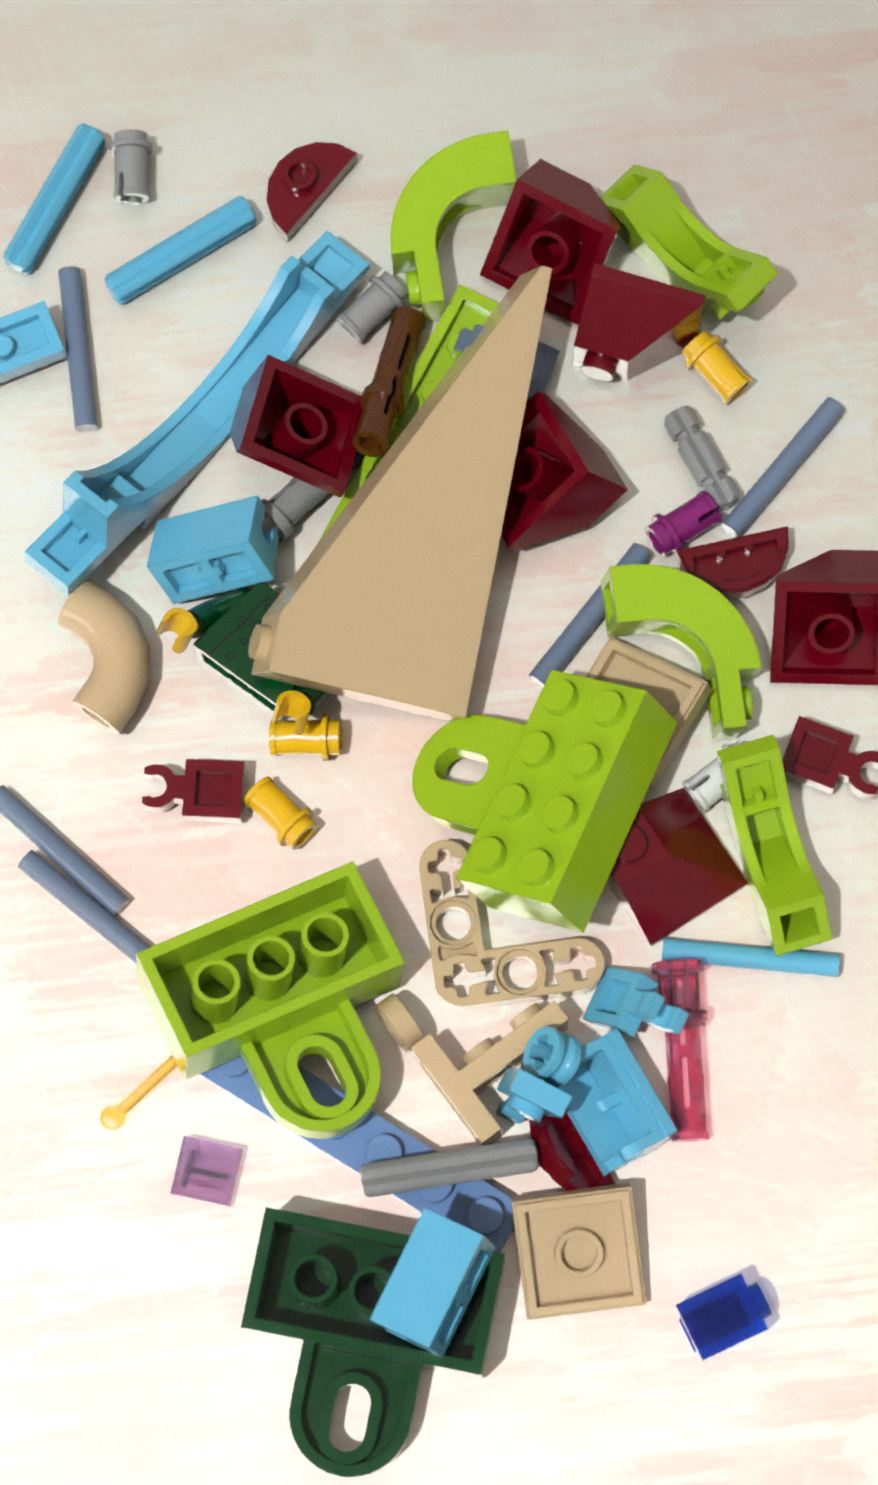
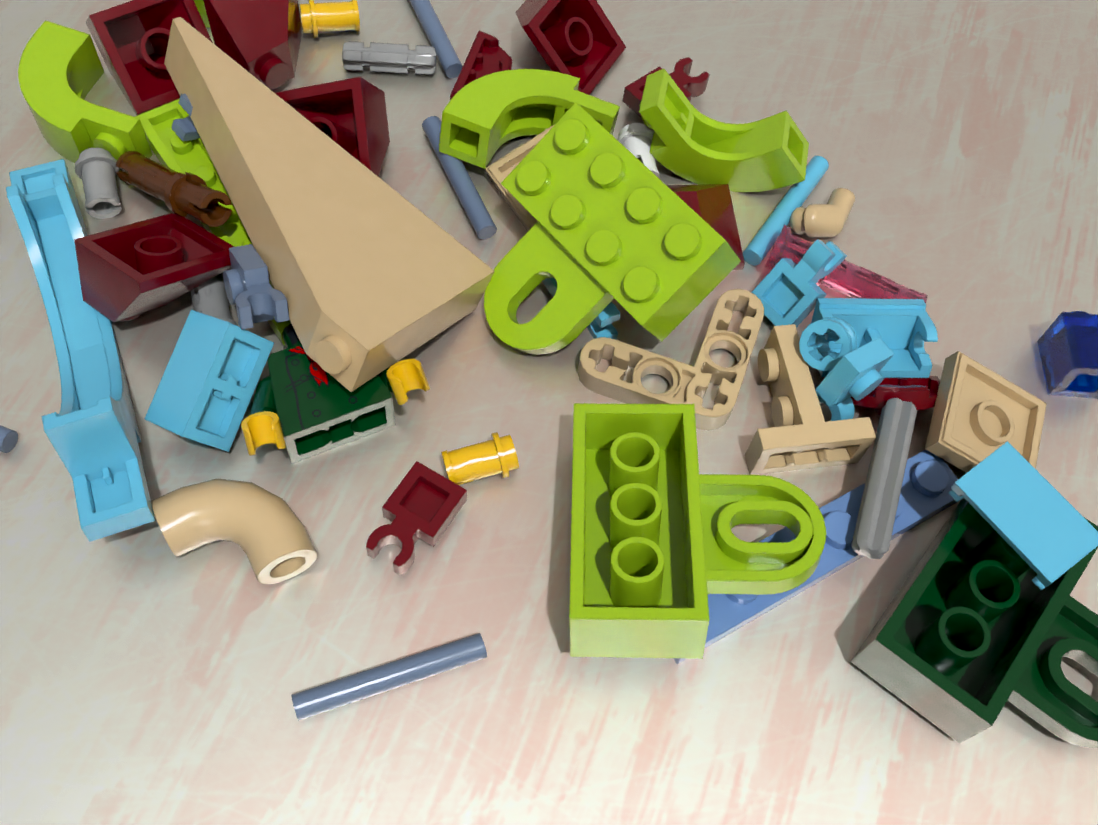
camera: 75 degrees left, 15 degrees down
sand blue bar [18,850,152,963] -> none
clear yellow hinge [100,1055,178,1131] -> none
clear purple tile [170,1136,243,1209] -> none
yellow pin [269,714,343,761] -> none
tan tile [375,993,425,1053] -> none
magenta pin [645,491,722,556] -> none
none -> sand blue plate [223,244,289,330]
none -> tan arm [790,188,855,238]

